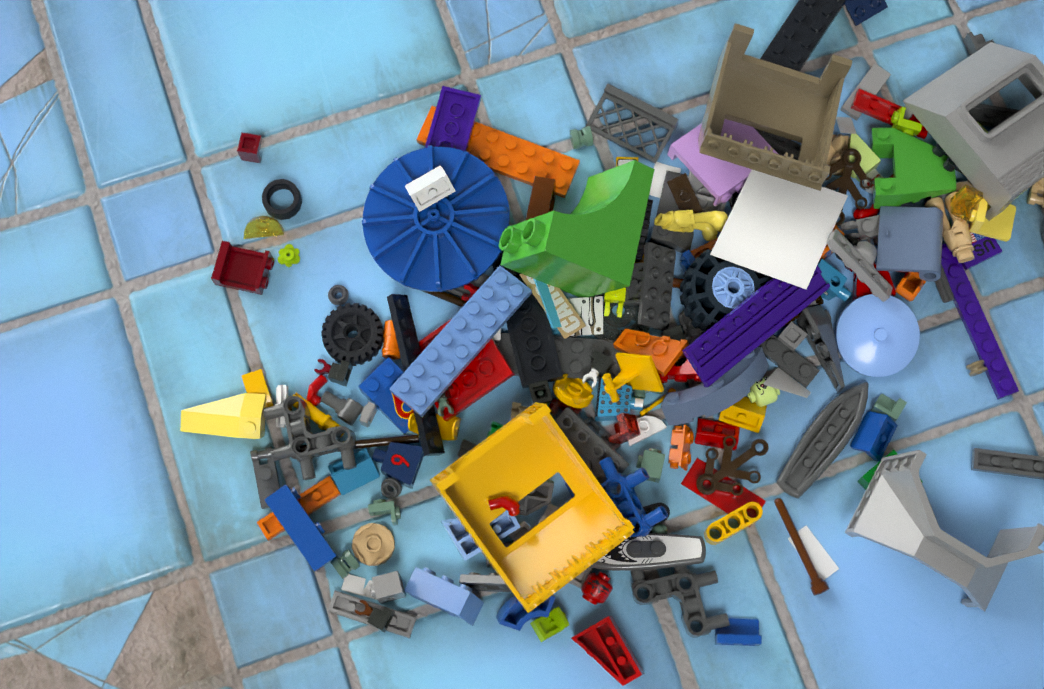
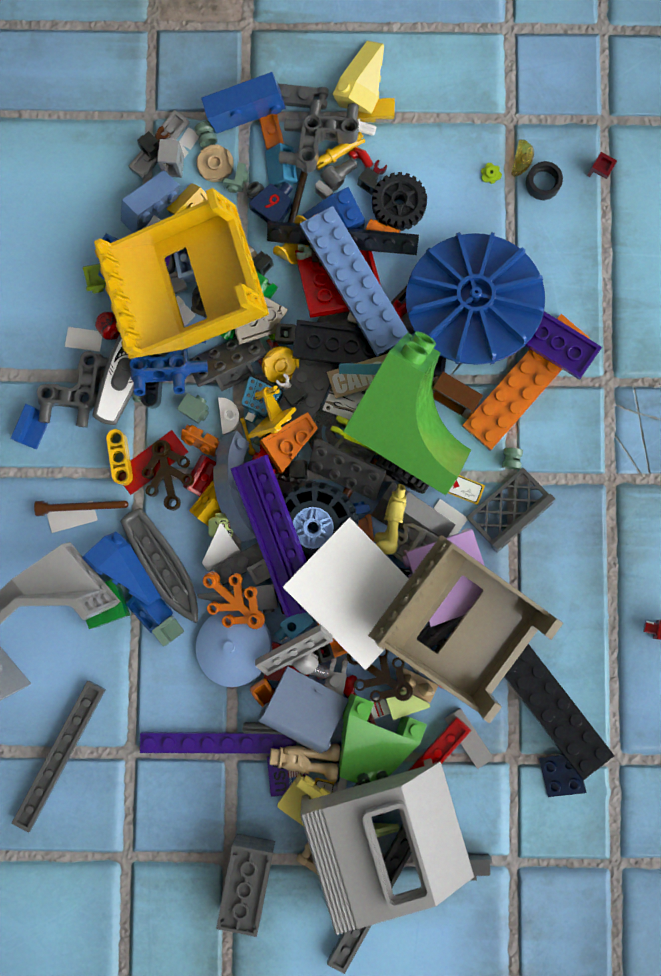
camera: 110 degrees right, 10 degrees up
dark red panel [211,241,274,295] -> none
dark grey plate [328,285,349,306] -> none
white panel [405,166,455,212] -> none
red arm [488,496,520,516] -> none
red wedge [571,616,645,686] -> none
clear red panel [608,413,641,444] -> none
dark brown plate [667,173,703,213] -> none
white sticker [836,117,856,134] -> none
lime bracket [891,106,922,137] -> none
clear yellow bracket [950,184,983,221] -> none
dark tan bush [966,360,988,377] -> none
none -> white sticker [65,327,102,352]
none -> blue wedge [82,531,161,605]
none -> yellow panel [167,183,208,215]
none -> orange plant [203,571,265,629]

